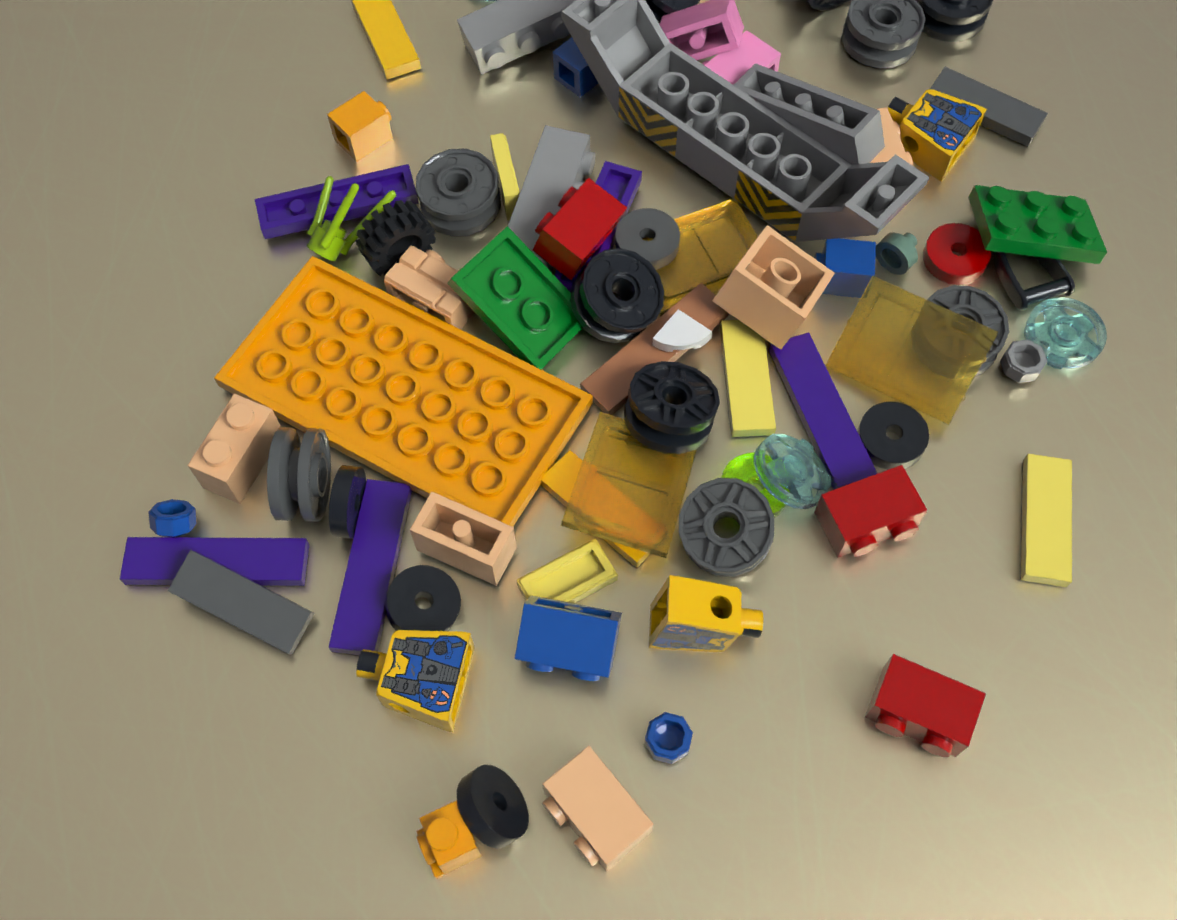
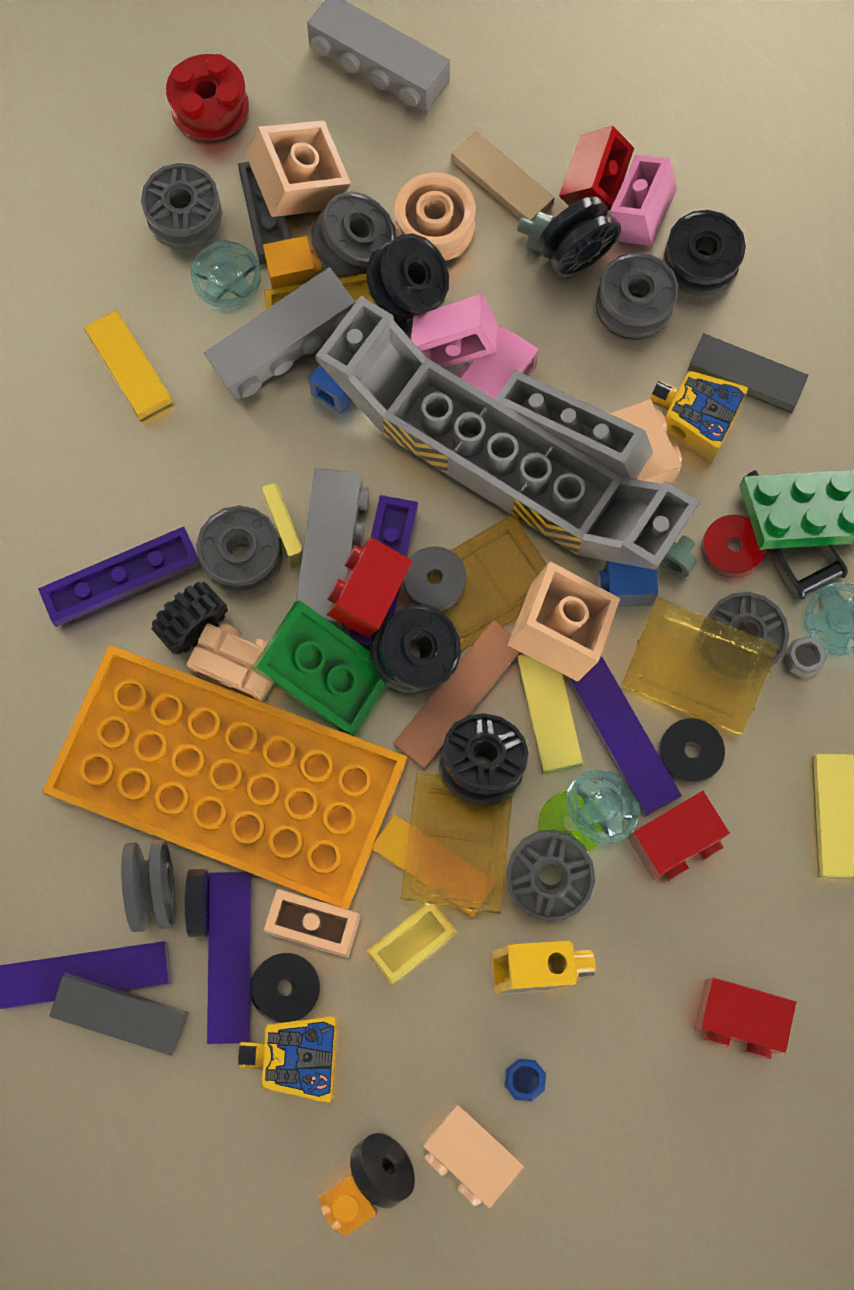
camera: 10 degrees left, 10 degrees up
blue tile [148,499,197,537] -> none
light nougat brick [187,393,281,504] -> none
lime plant [307,176,396,262] -> none
light orange brick [327,91,393,162] -> none
blue brick [515,595,622,681] -> none
white tile [653,309,712,352] -> none

